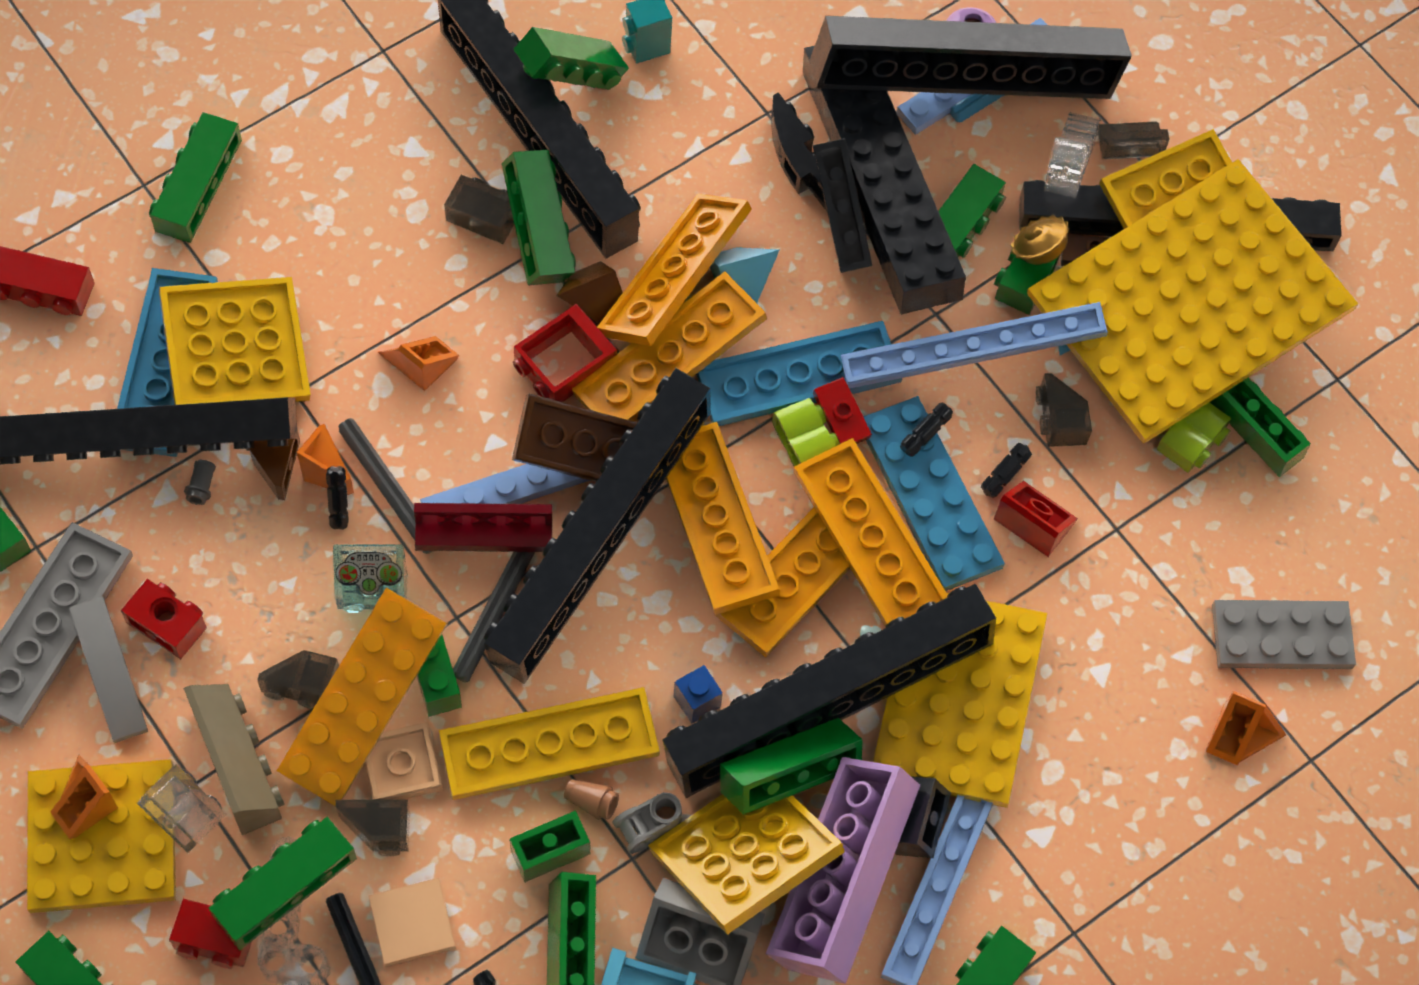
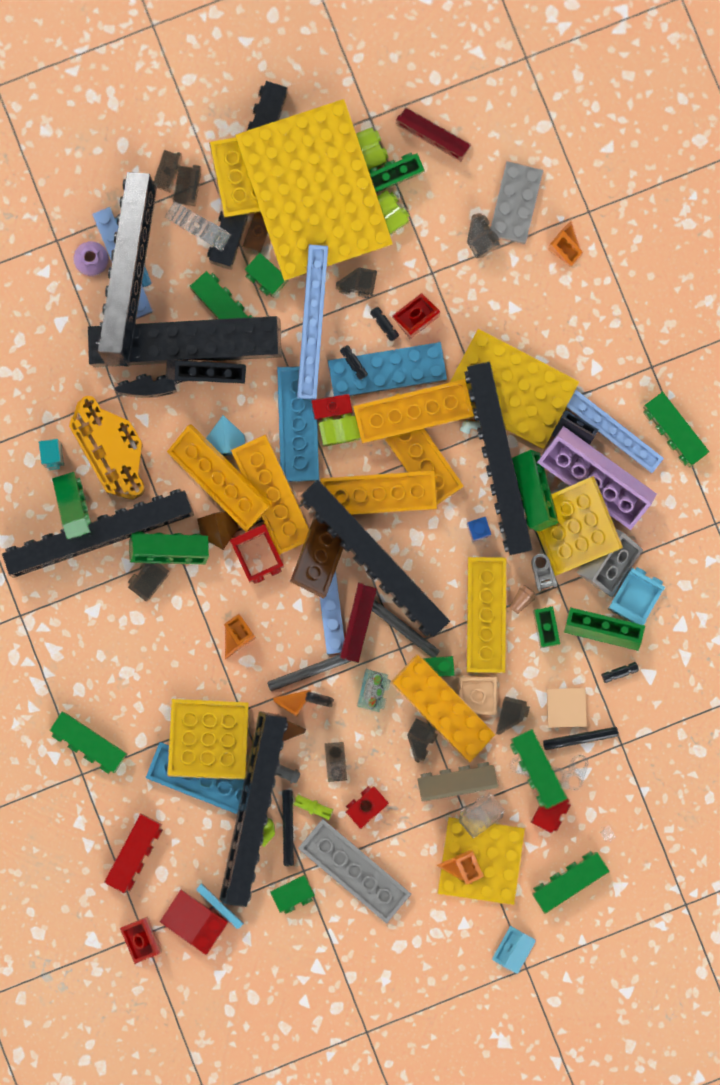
camera: 70 degrees left, 20 degrees up
light grey slope [69,596,149,744] -> none
pearl gold piece [1010,215,1069,265] -> none
none -> light orange connector [69,396,145,500]
none -> clear smoke panel [153,150,183,193]
none -> lime arm [262,818,275,847]
none -> black axle [282,790,294,866]
none -> lime pin [293,794,334,820]
none -> clear smoke slope [325,742,347,782]
none -> lime brick [356,127,389,170]
none -> dark red fence [396,107,471,162]
none -> clear smoke slope [467,213,500,259]

